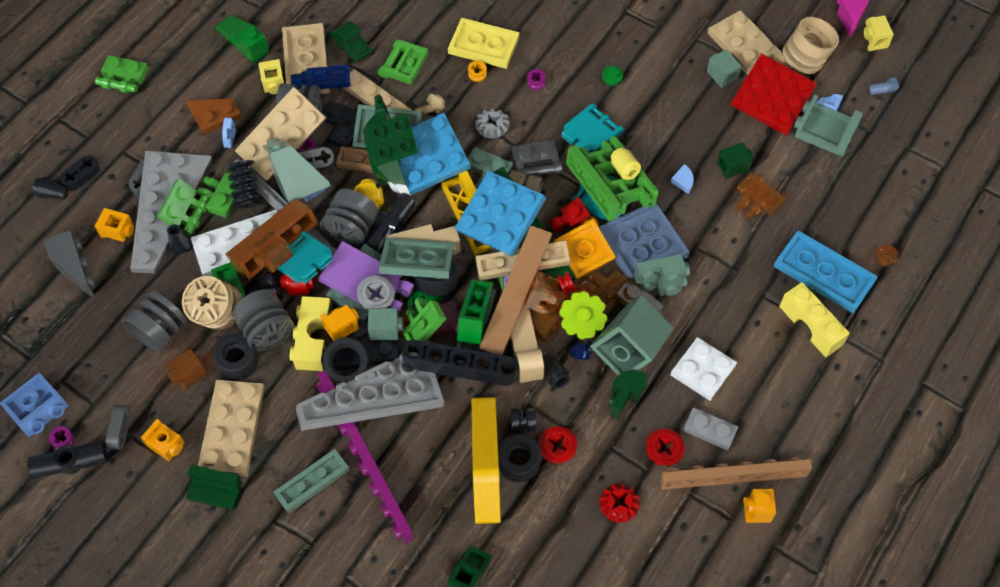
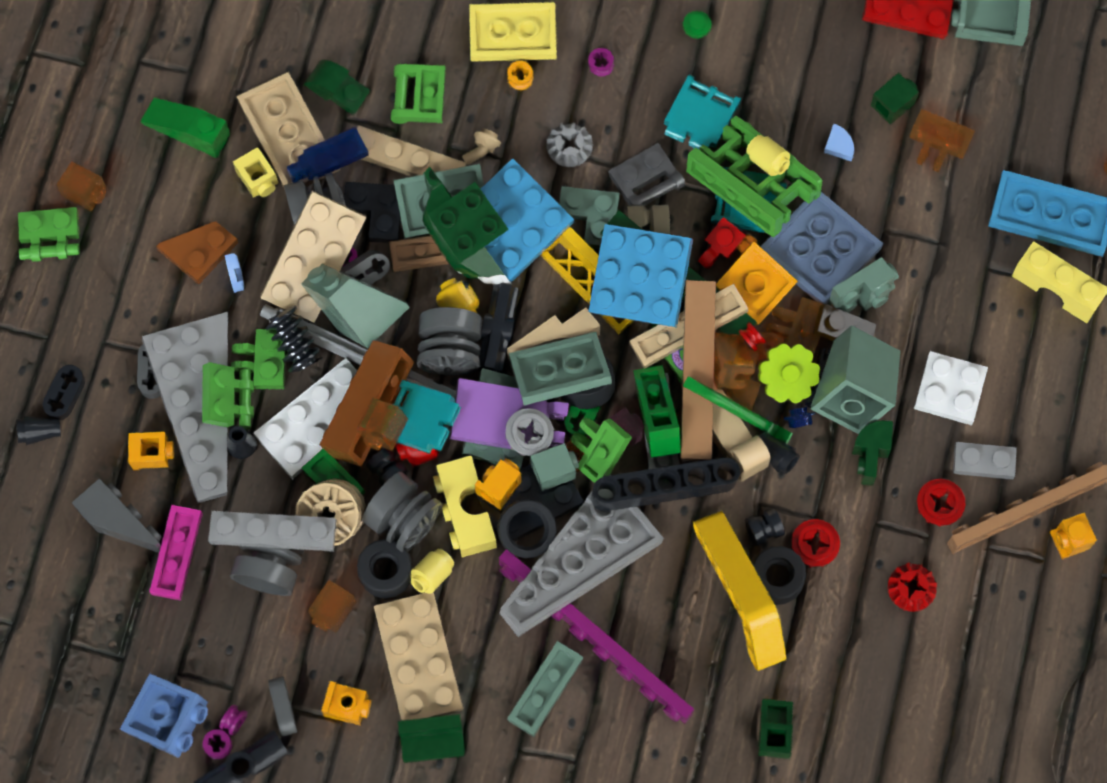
camera: 20 degrees left, 10 degrees up
none -> clear orange brick [56,161,106,211]
none -> dark pink plate [149,505,203,601]
none -> light grey plate [208,511,337,551]
none -> magenta bush [219,704,248,736]
none -> light yellow brick [410,549,454,594]
none -> green piece [683,376,793,444]

